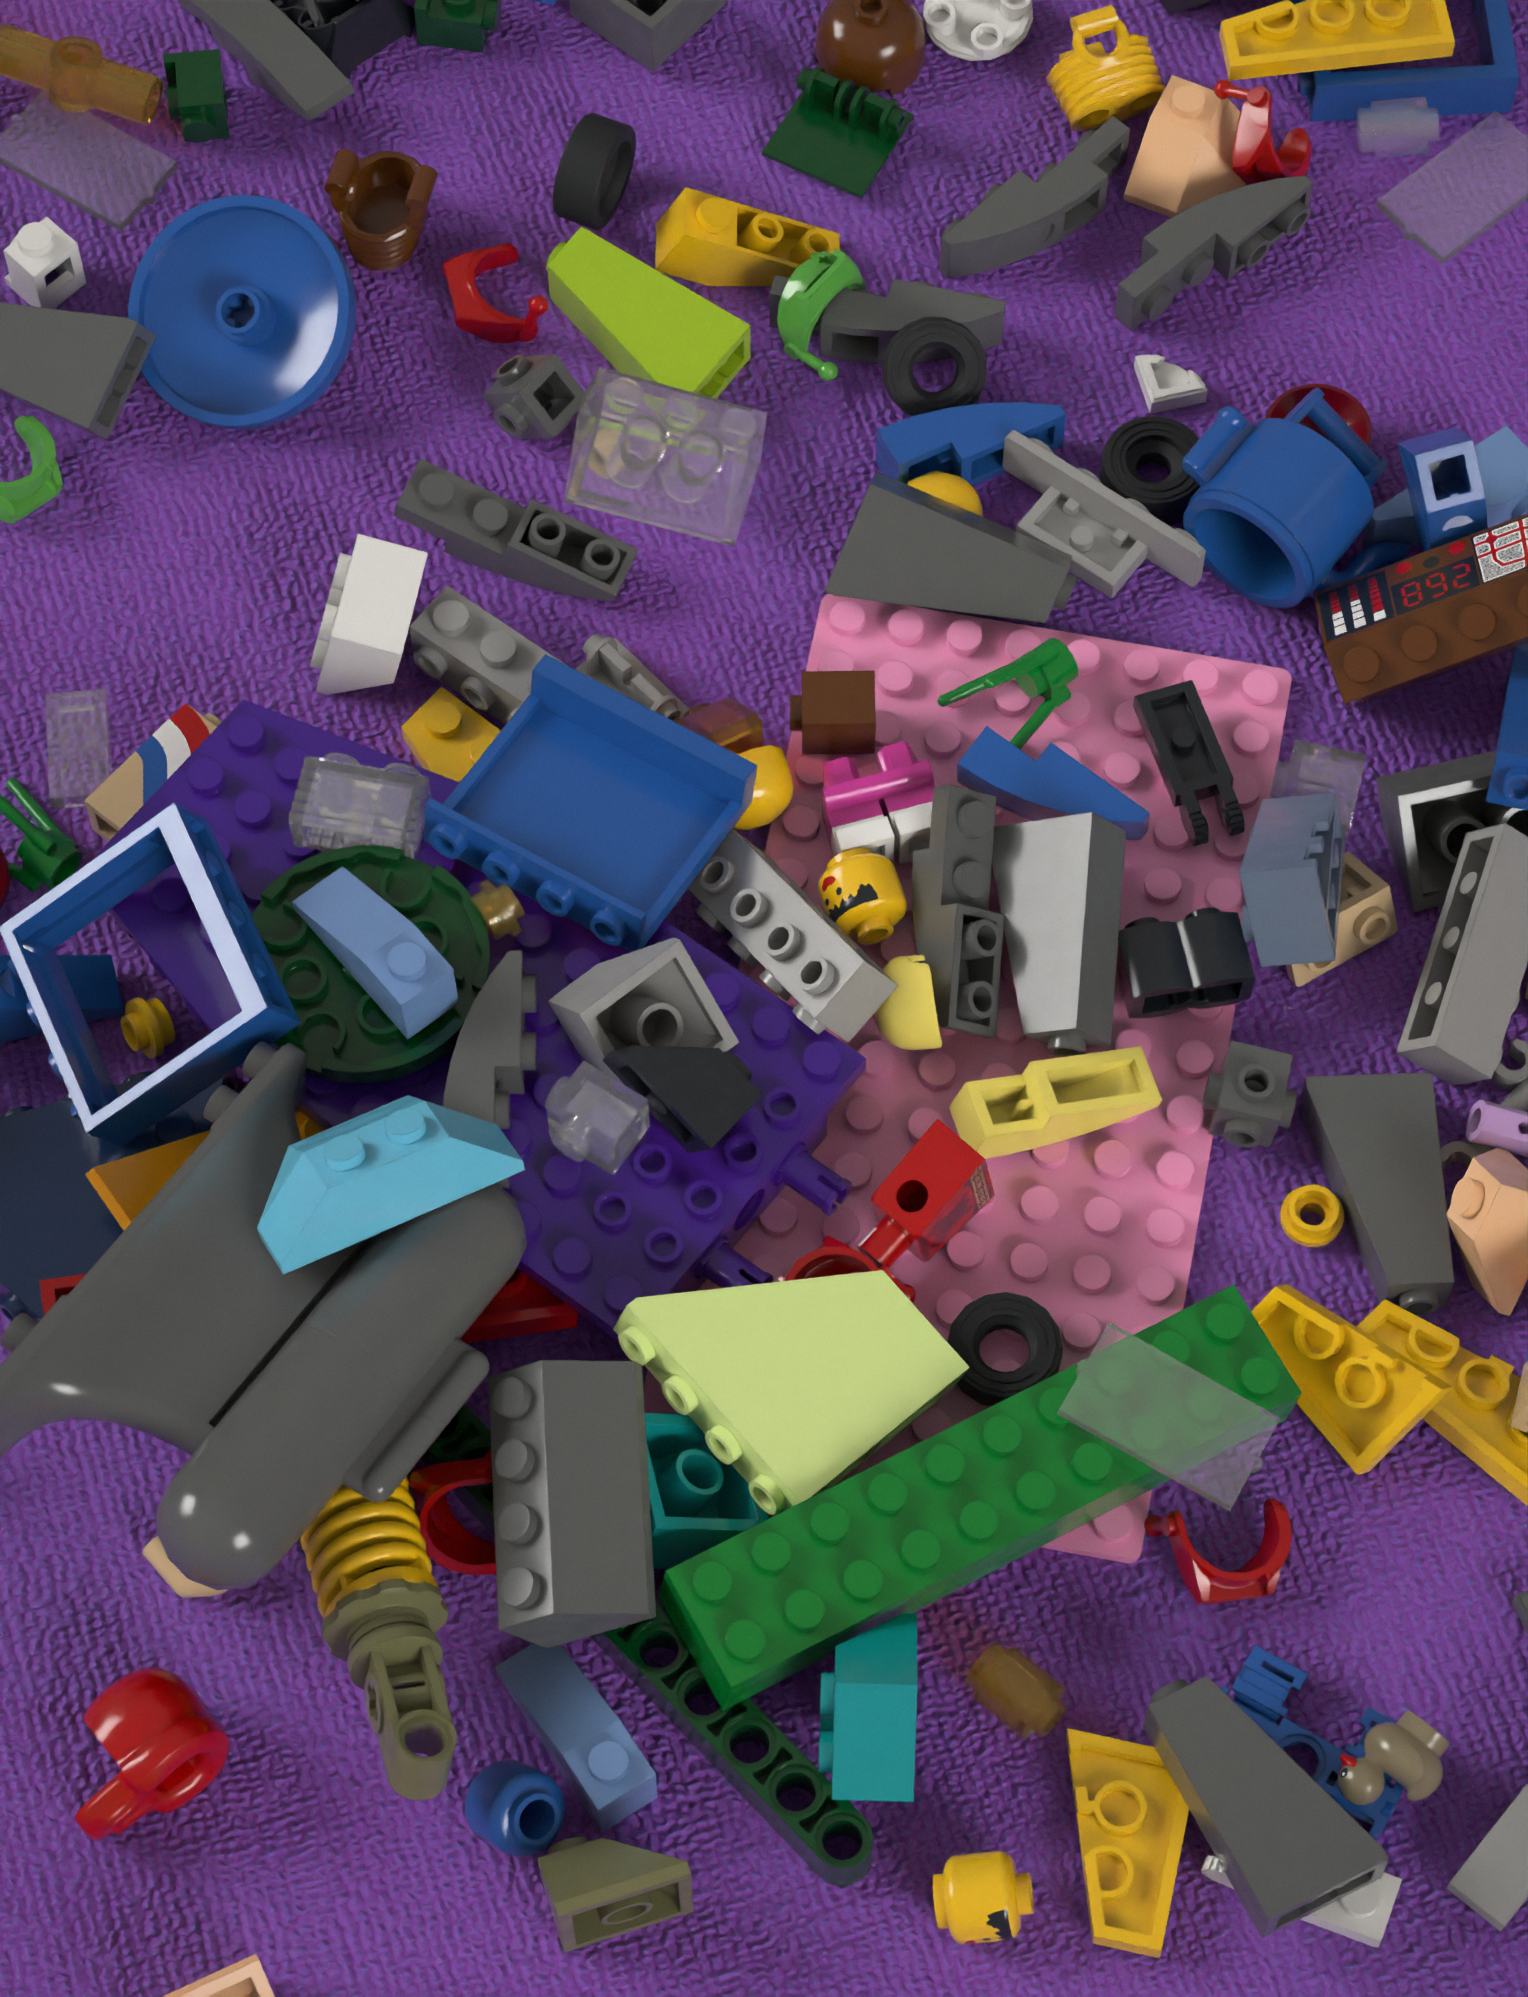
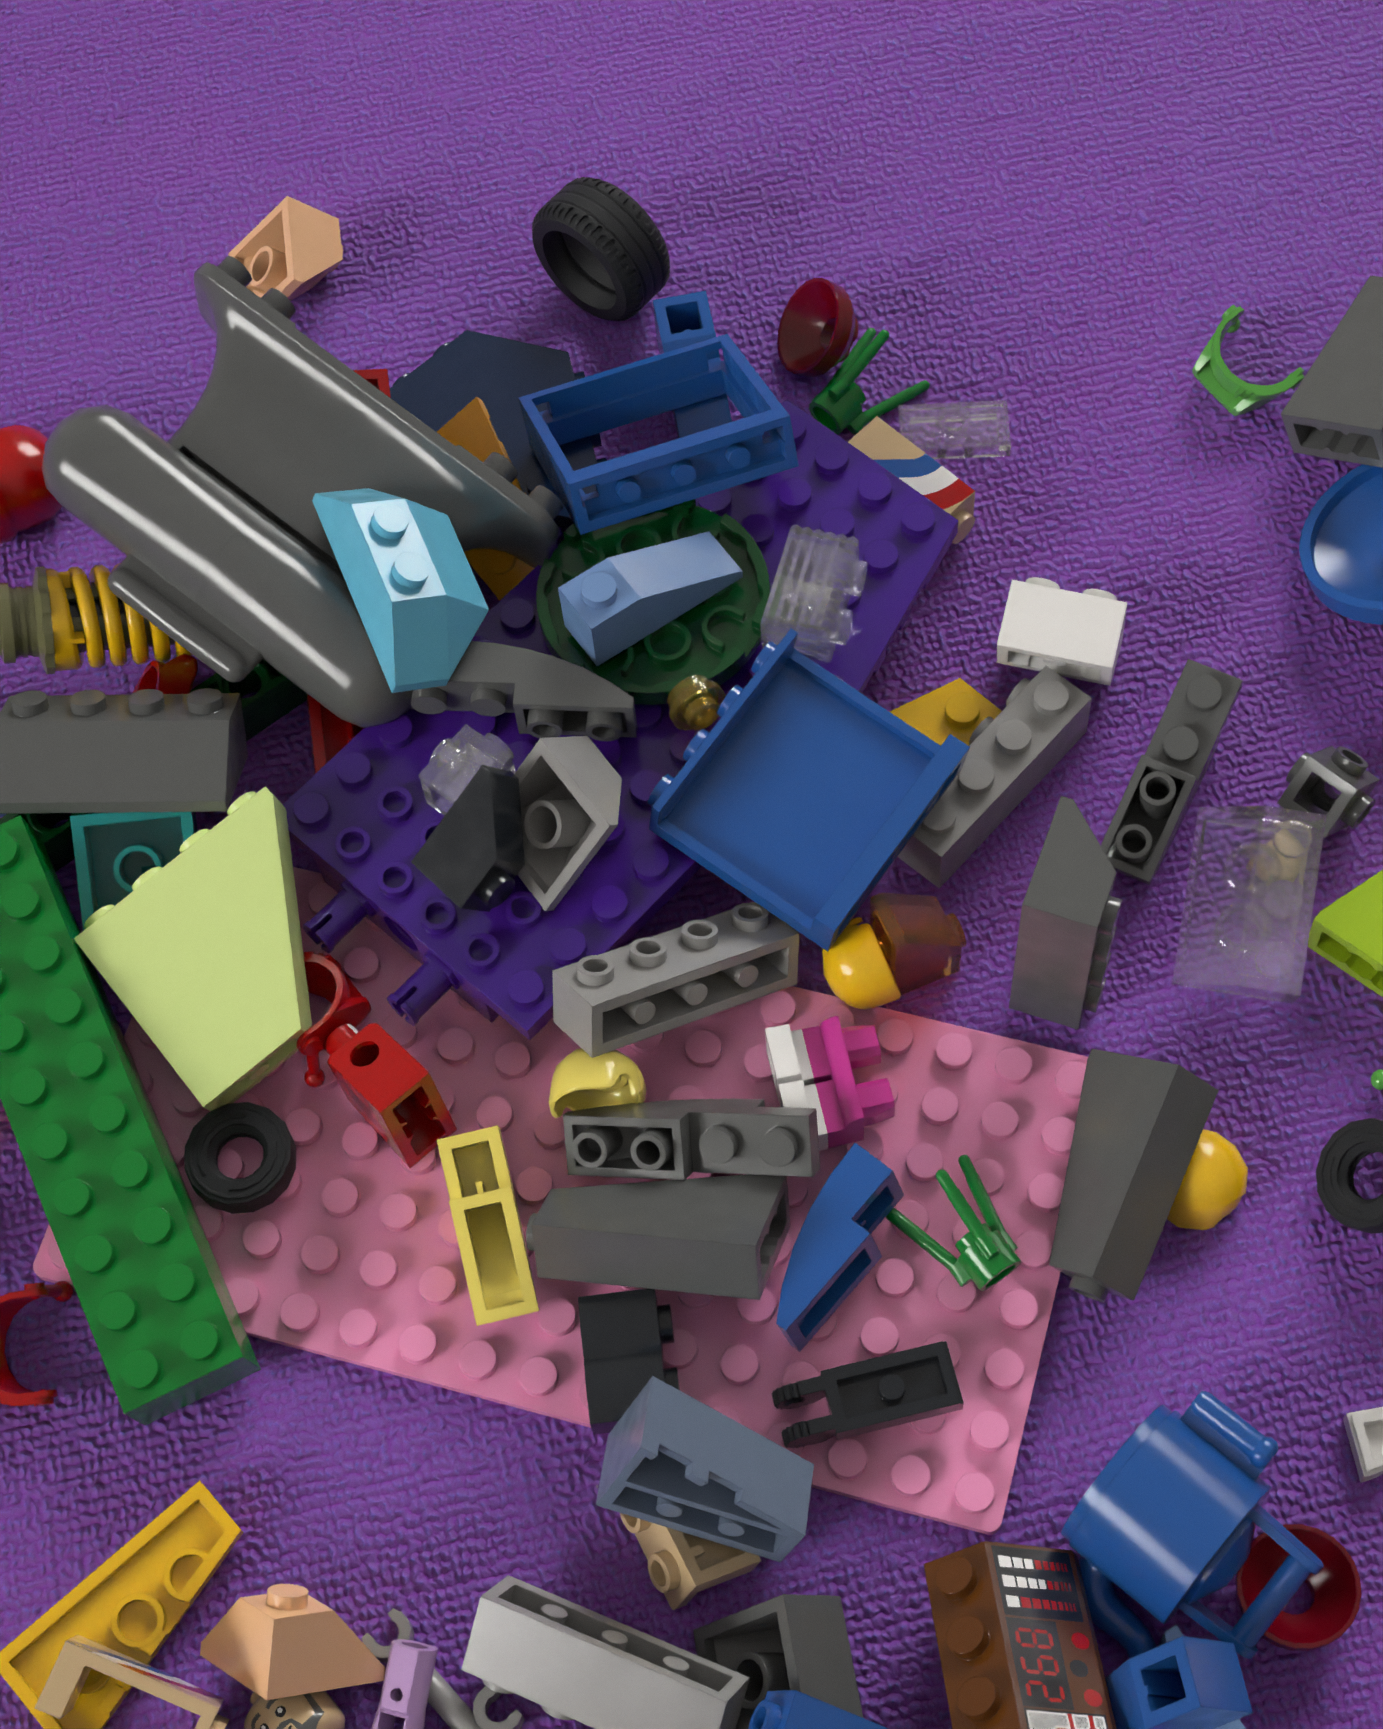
camera: 100 degrees right, 0 degrees up
light grey hinge [575,633,695,726] -> none
reddish brown brick [789,670,876,754] -> none
yellow head [818,848,907,945] -> none
blue slope [876,402,1066,486] -> none
light grey bracket [1002,430,1206,598] -> none
clear piece [1057,1322,1280,1511] -> none
black tyre [1099,416,1201,526] -> none
dark grey brick [1202,1040,1297,1148] -> none
yellow wing [1251,1284,1453,1475] -> none
clear brick [1269,739,1367,839] -> none
yellow plate [1280,1185,1344,1247] -> none
dark grey slope [1300,1072,1454,1315] -> none
none -> dark grey slope [1009,796,1123,1030]

